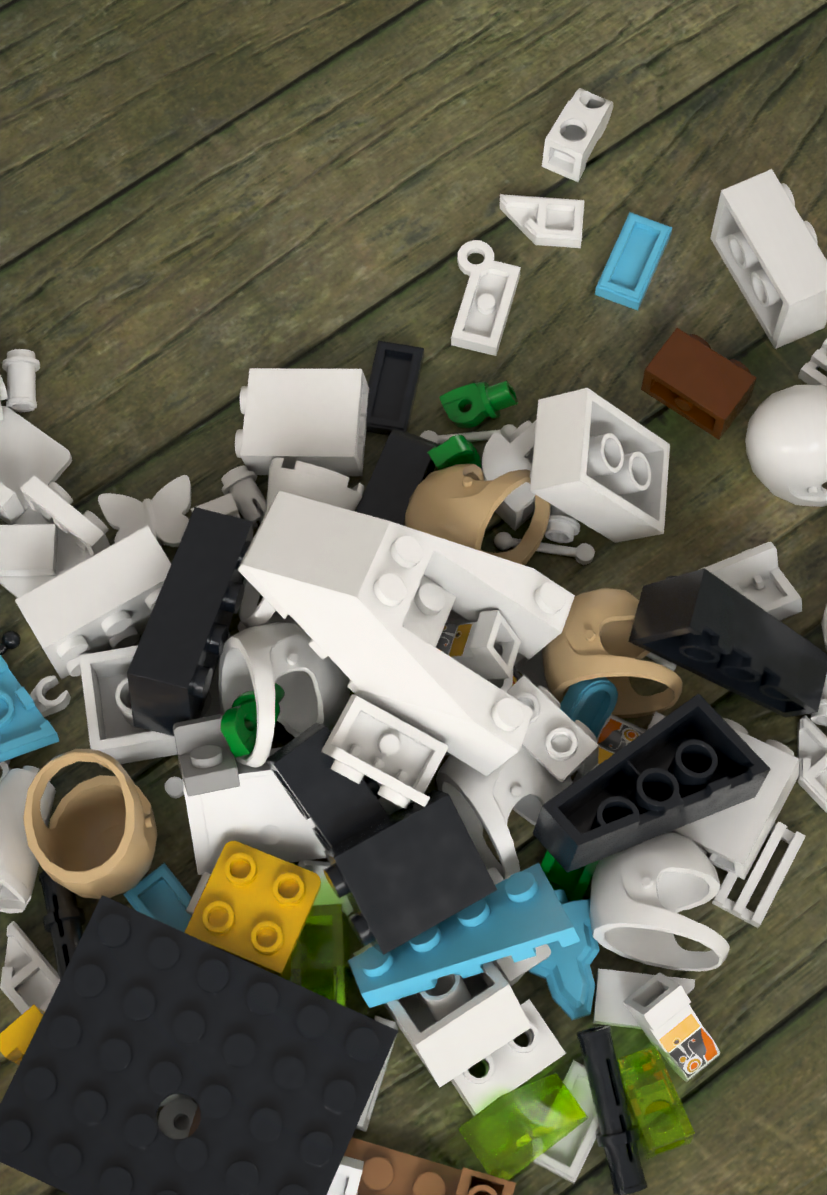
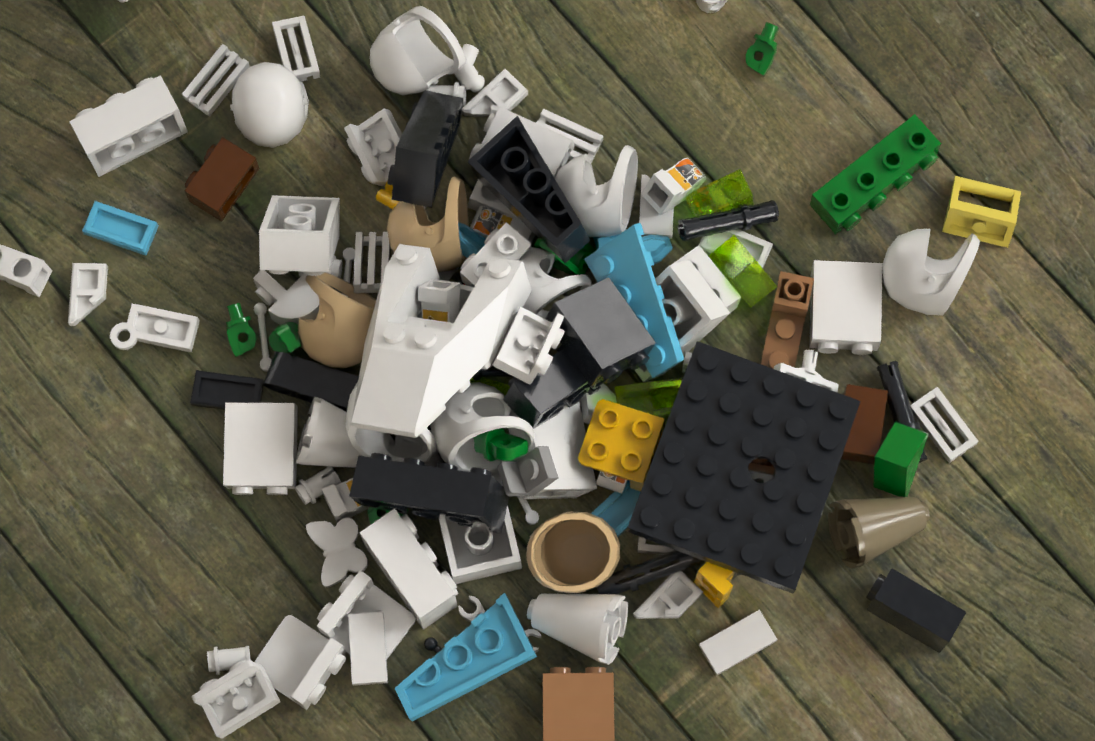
camera: 95 degrees left, 5 degrees up
none -> white tile [353,232,390,293]

